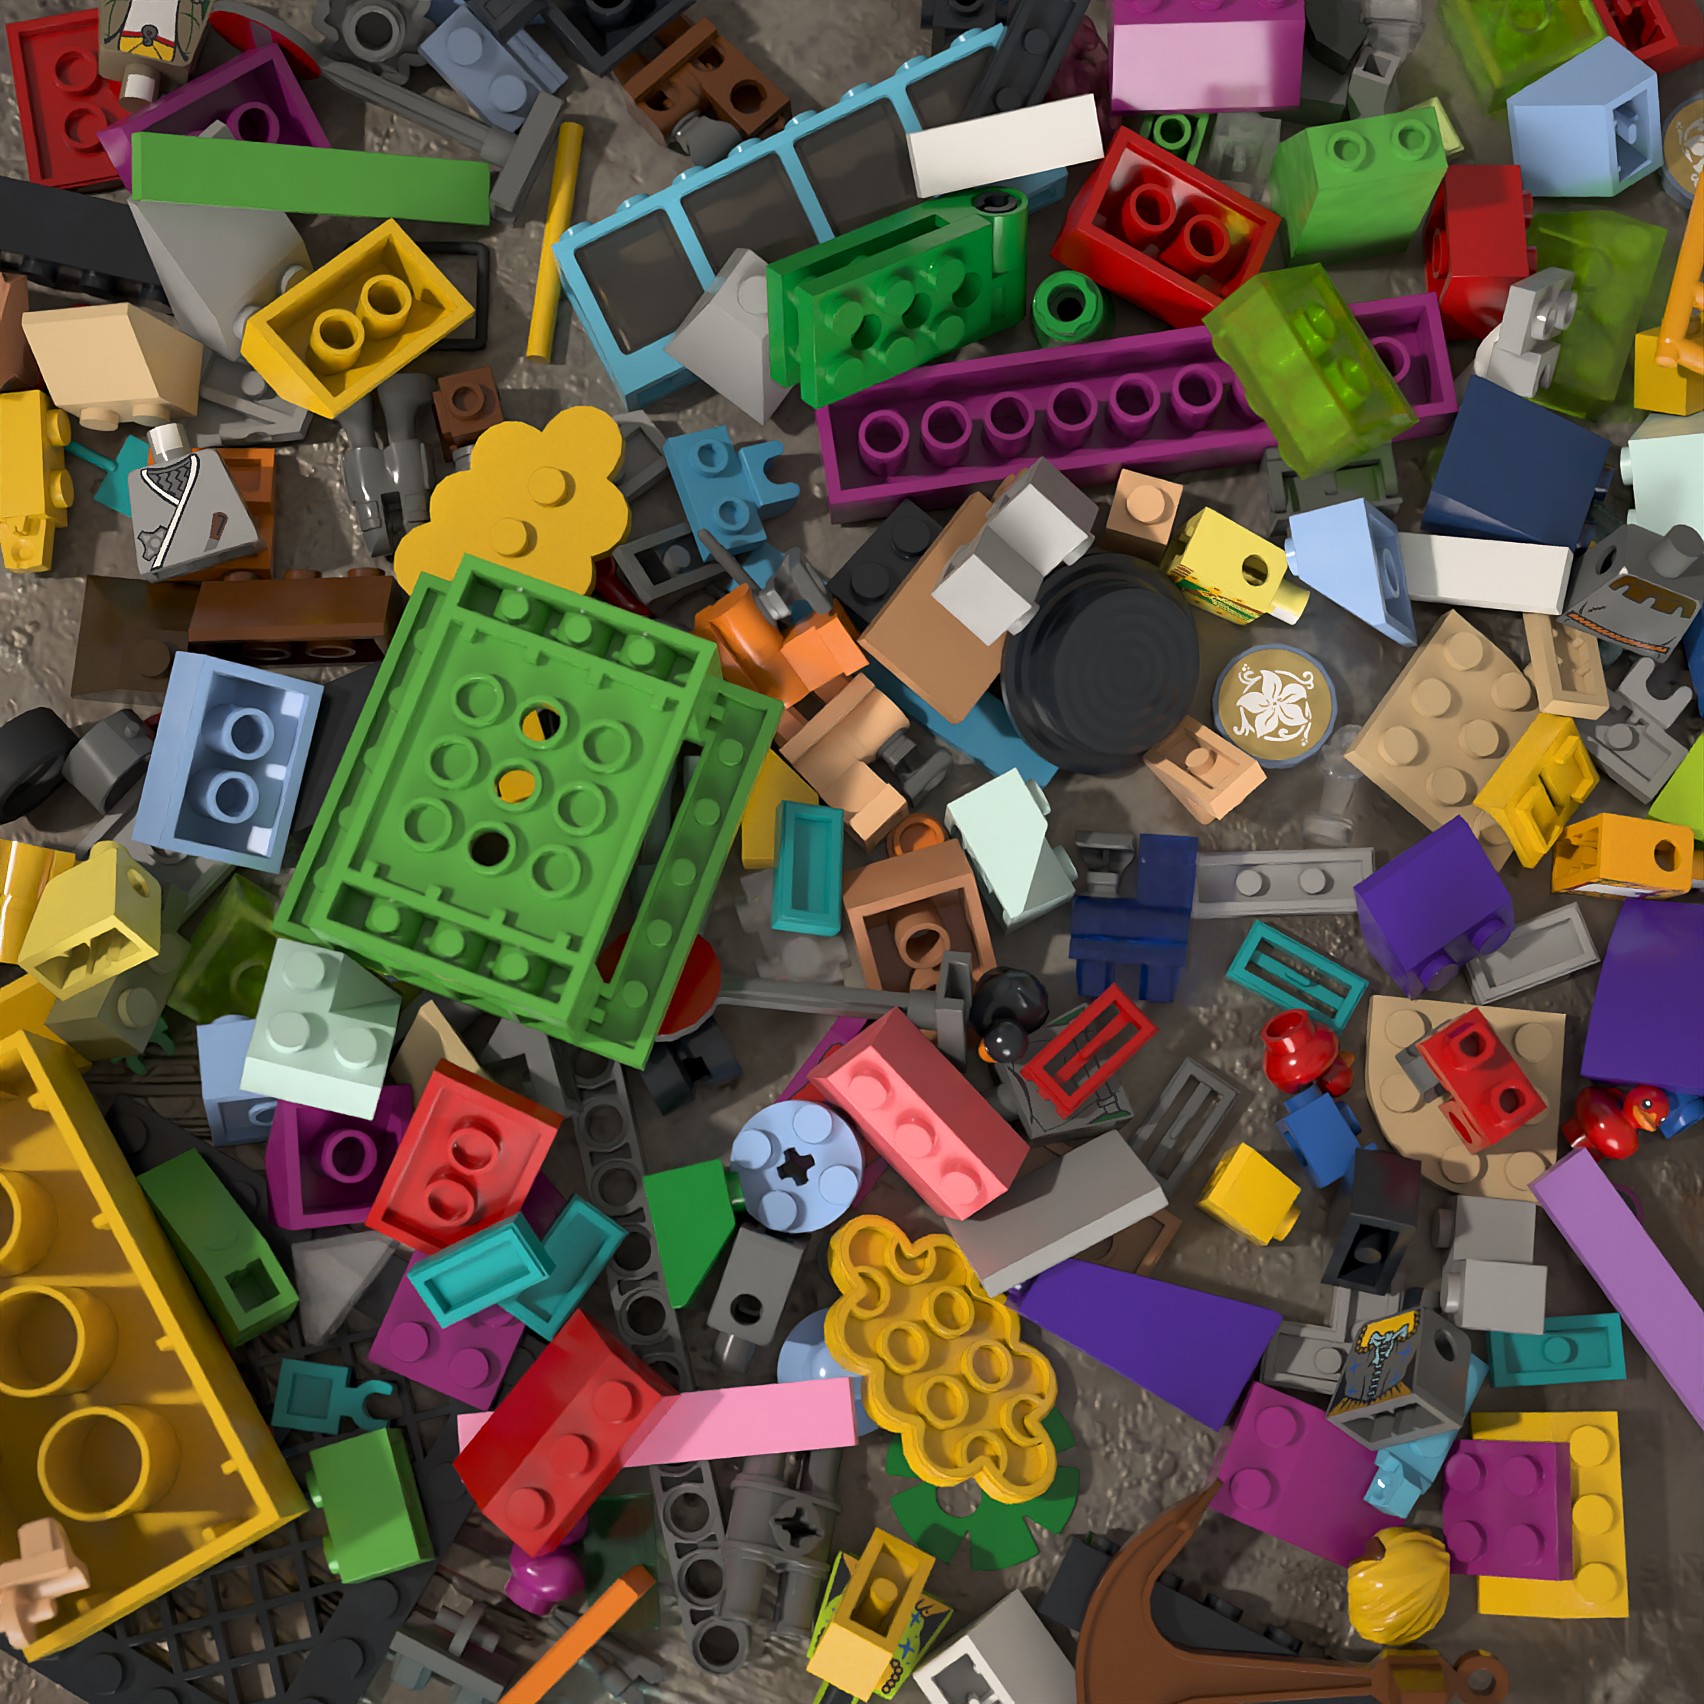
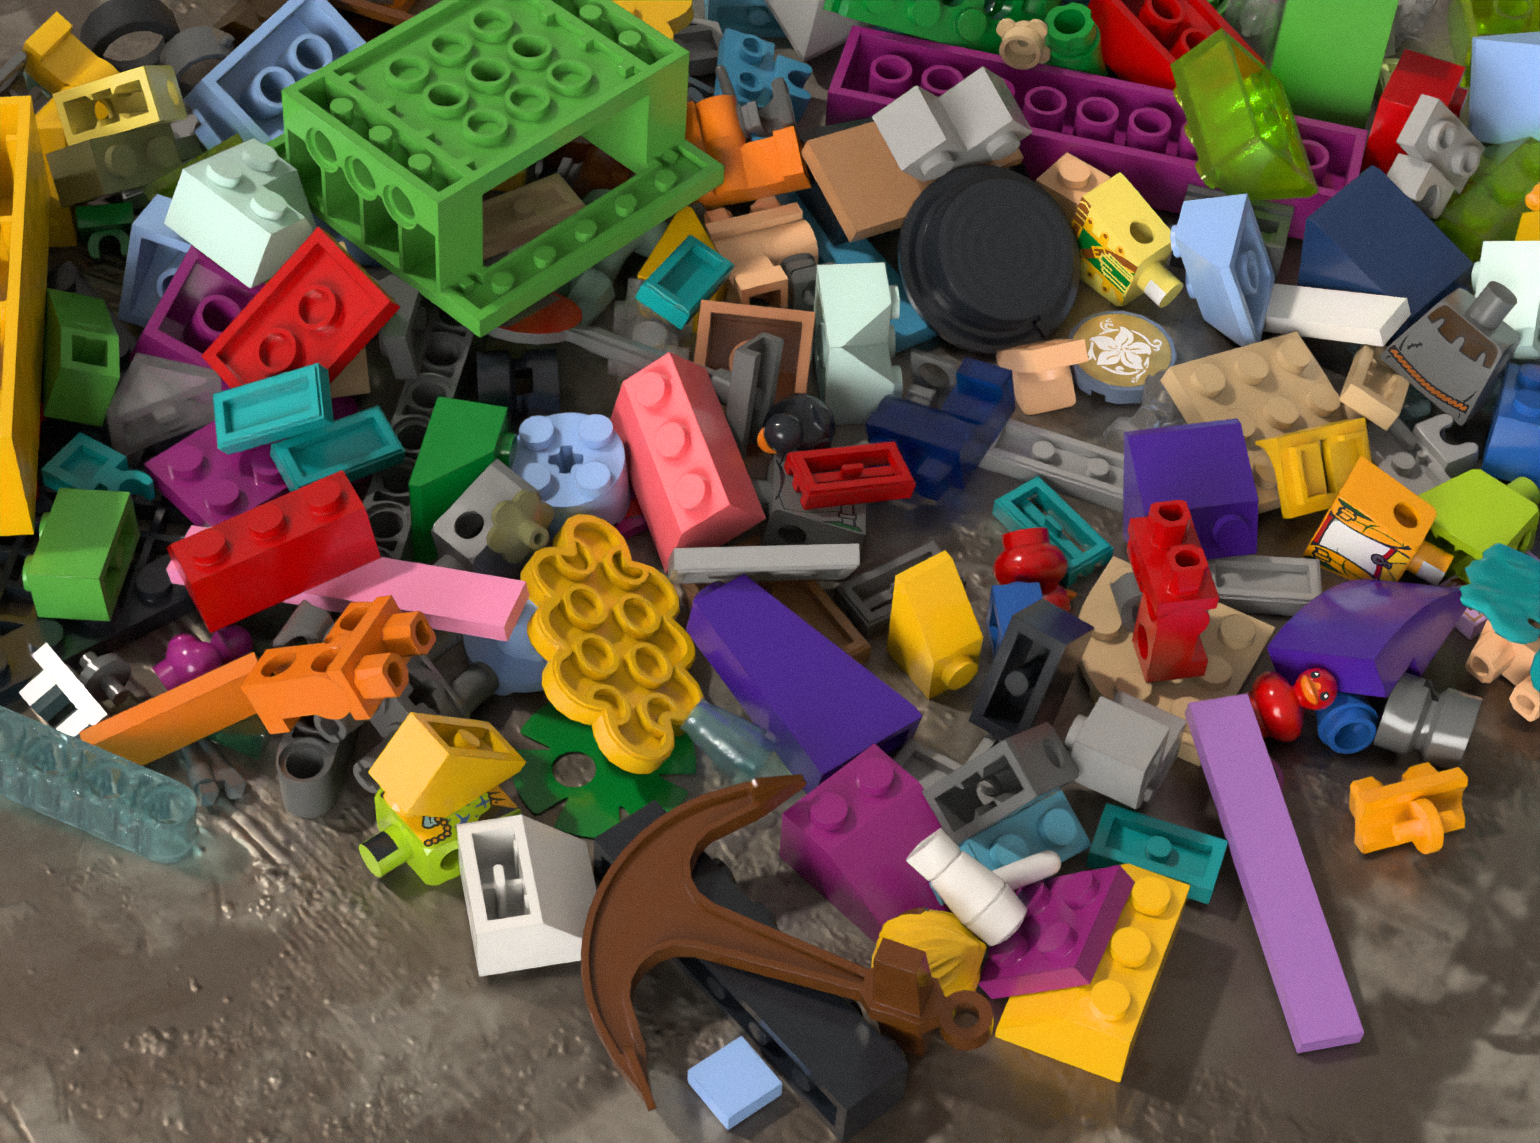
camera: 20 degrees right, 30 degrees down
none -> light blue plant [192,108,230,155]
none -> orange hips [240,595,436,734]
none -> olive plant [486,489,554,564]
none -> clear light blue cone [680,698,776,782]
none -> white piece [906,828,1061,946]
none -> tan plate [996,18,1051,70]

